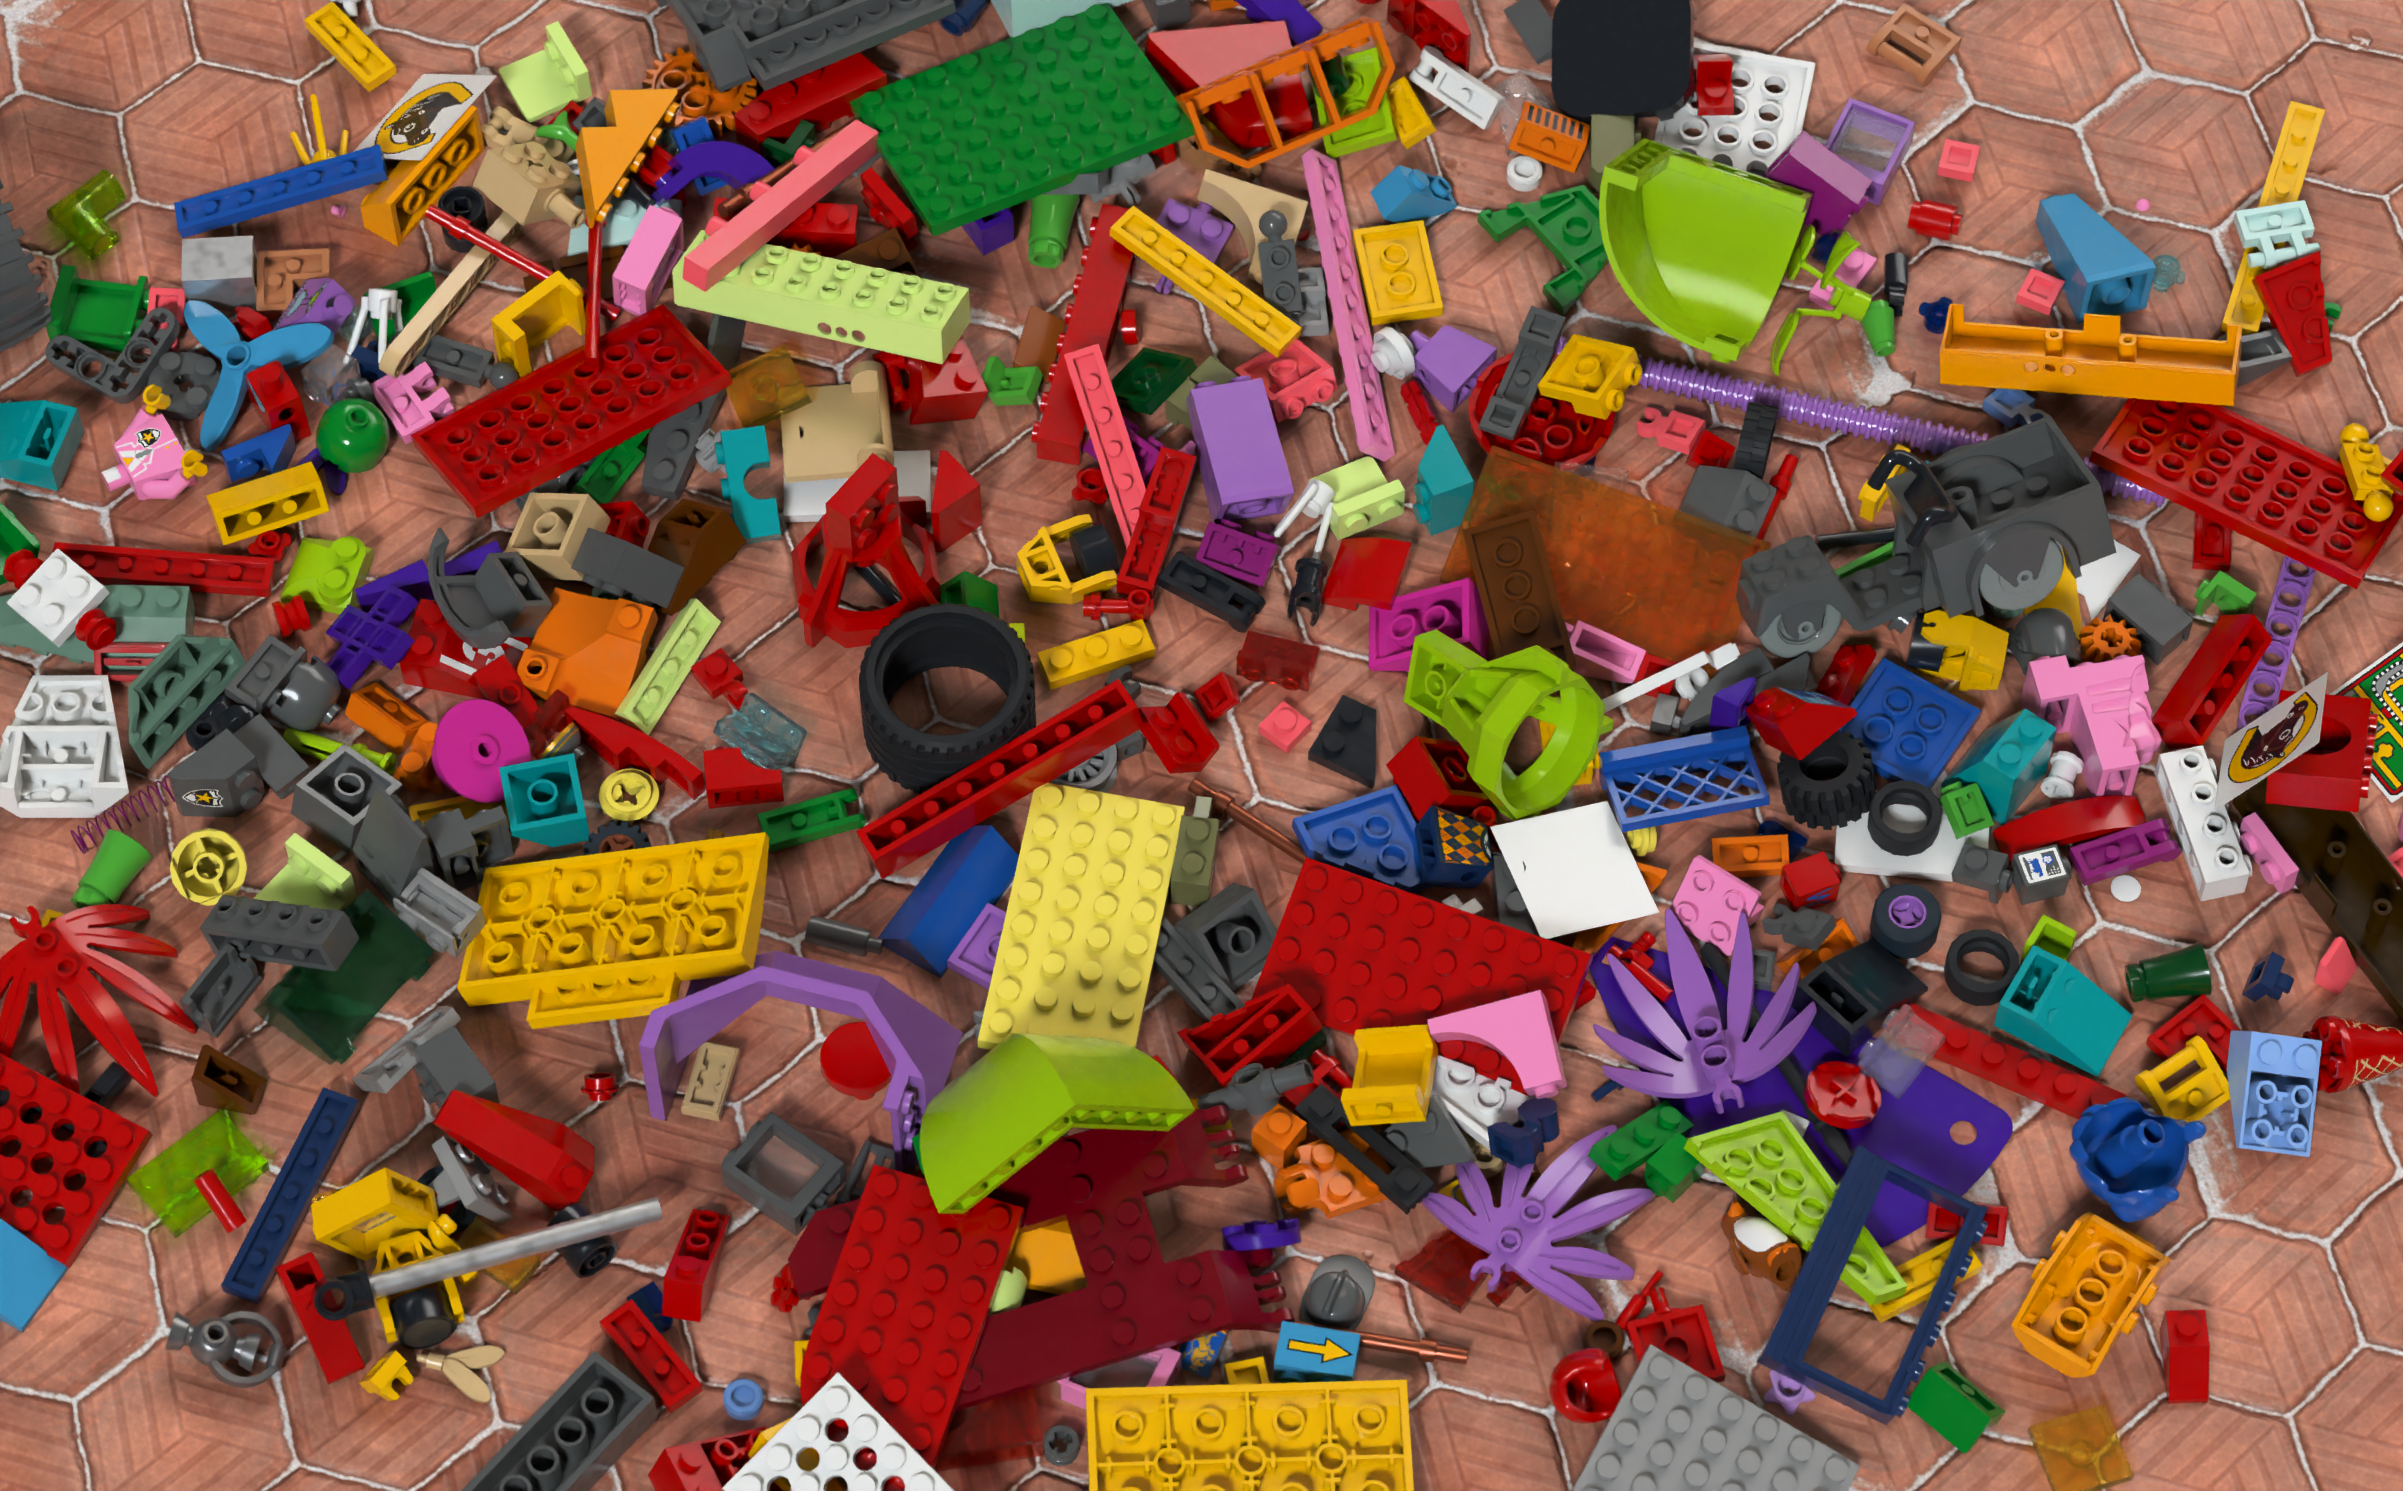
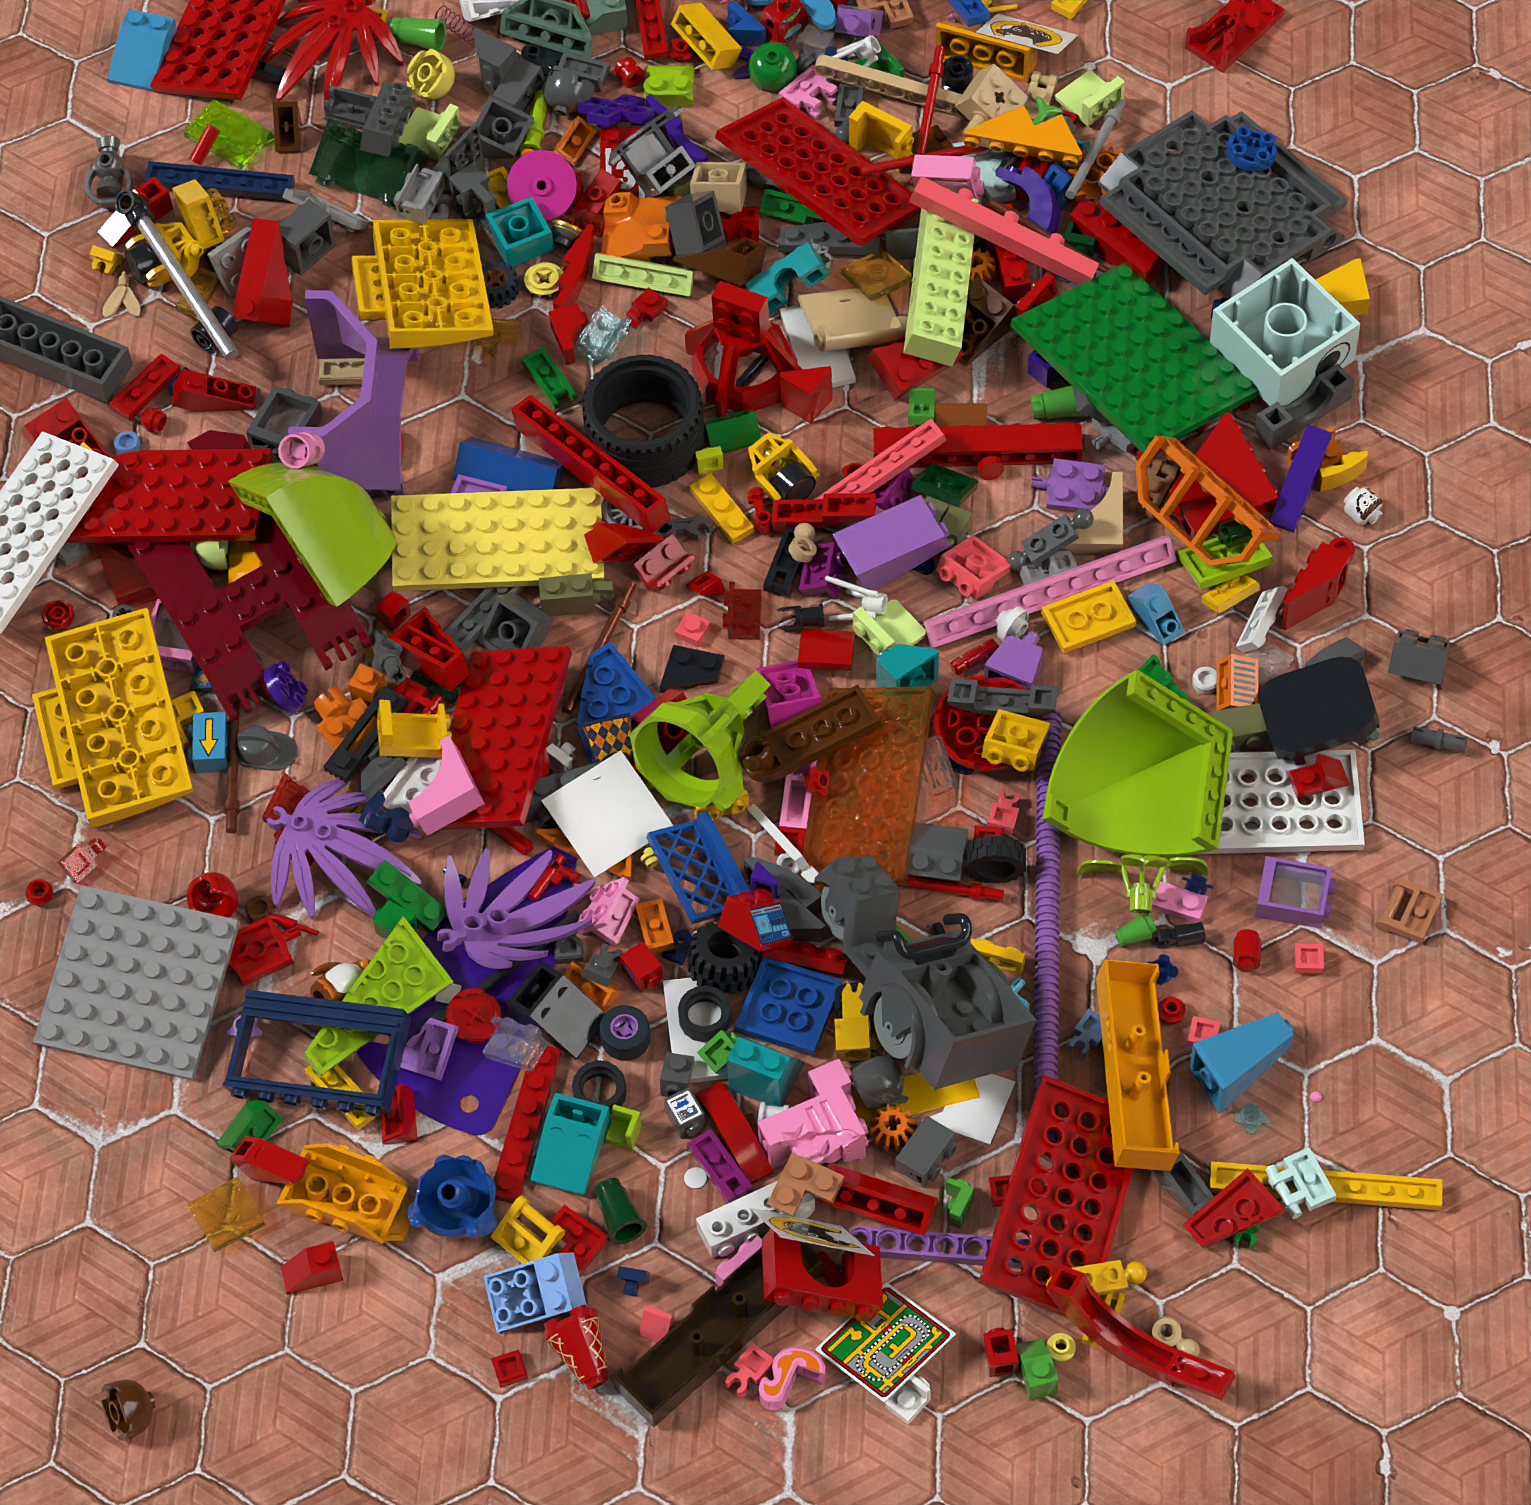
camera: 80 degrees right, 0 degrees up
dark grey cylinder [805,915,884,957] -> none
yellow plate [1109,206,1302,358] -> none
flat silver piece [1650,693,1681,736] -> none
magenta brick [1763,131,1872,238] -> none
none -> red plate [141,408,167,433]
none -> red slope [229,1136,310,1185]
none -> bright pink wheel [278,431,325,468]
none -> medium lavender wing [400,1018,459,1081]
none -> red tile [491,1349,528,1388]
none -> red slope [584,521,664,564]
none -> nougat plate [767,1152,845,1218]
none -> tan plate [788,523,817,563]
none -> red plate [804,766,830,797]
none -> light grey bar [1066,99,1125,199]
none -> red plate [1158,997,1186,1024]

